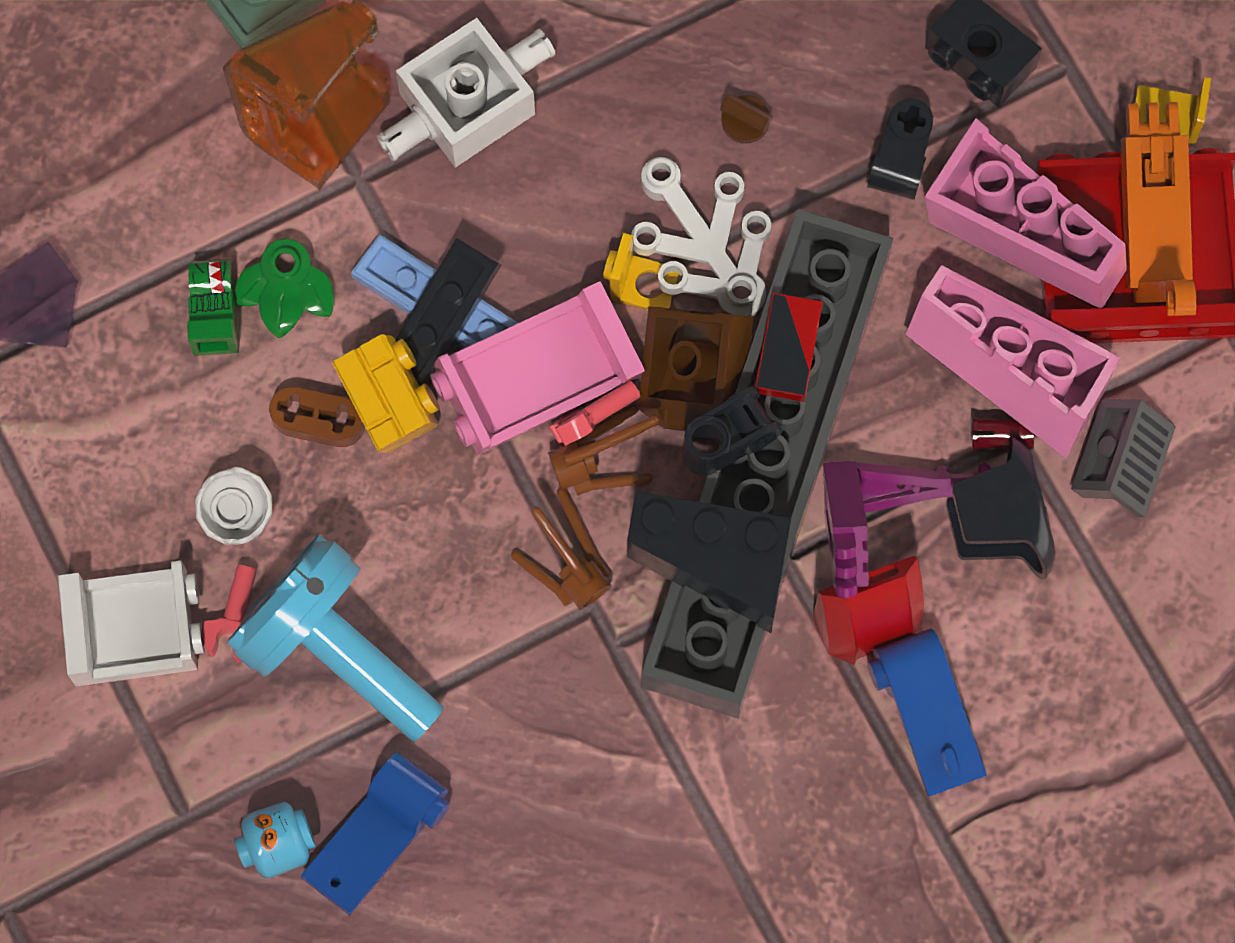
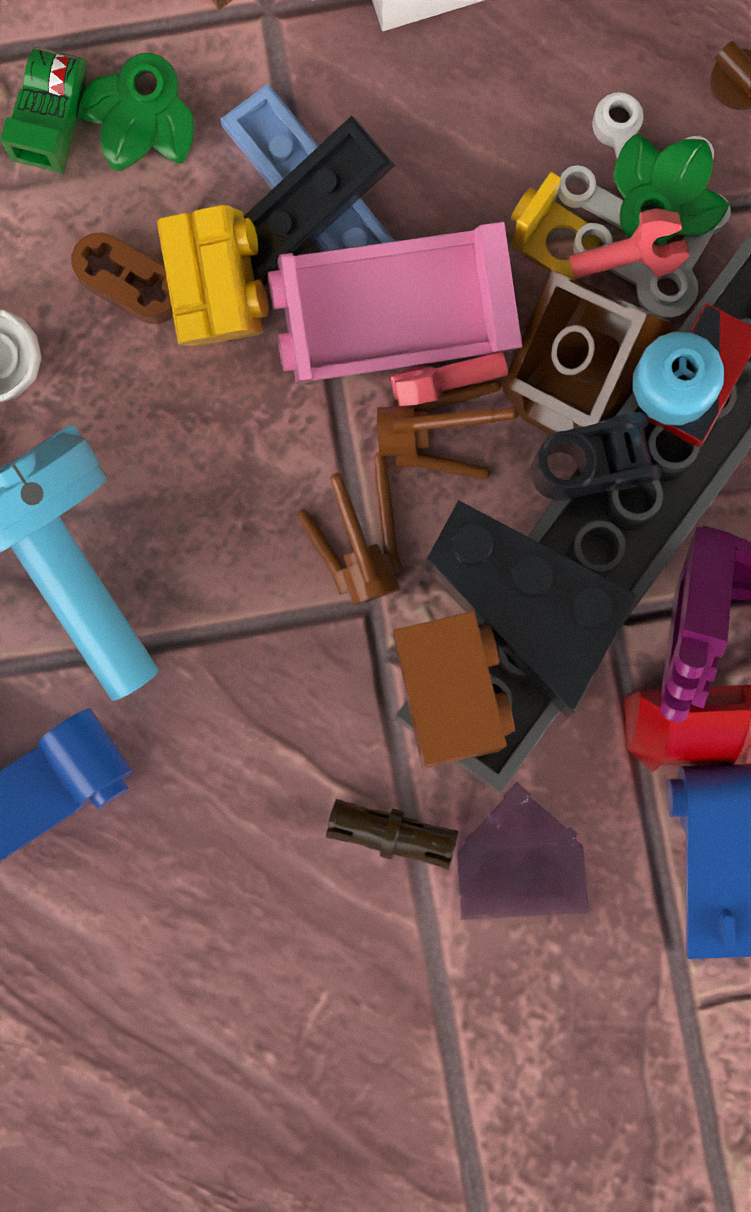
camera: 20 degrees right, 10 degrees up
none -> dark brown pin [326,798,459,870]
none -> dark orange brick [393,611,515,769]
none -> clear purple slope [457,781,589,920]
none -> coral bar [570,209,690,279]
none -> green plate [613,134,729,246]
none -> medium azure head [633,331,724,425]

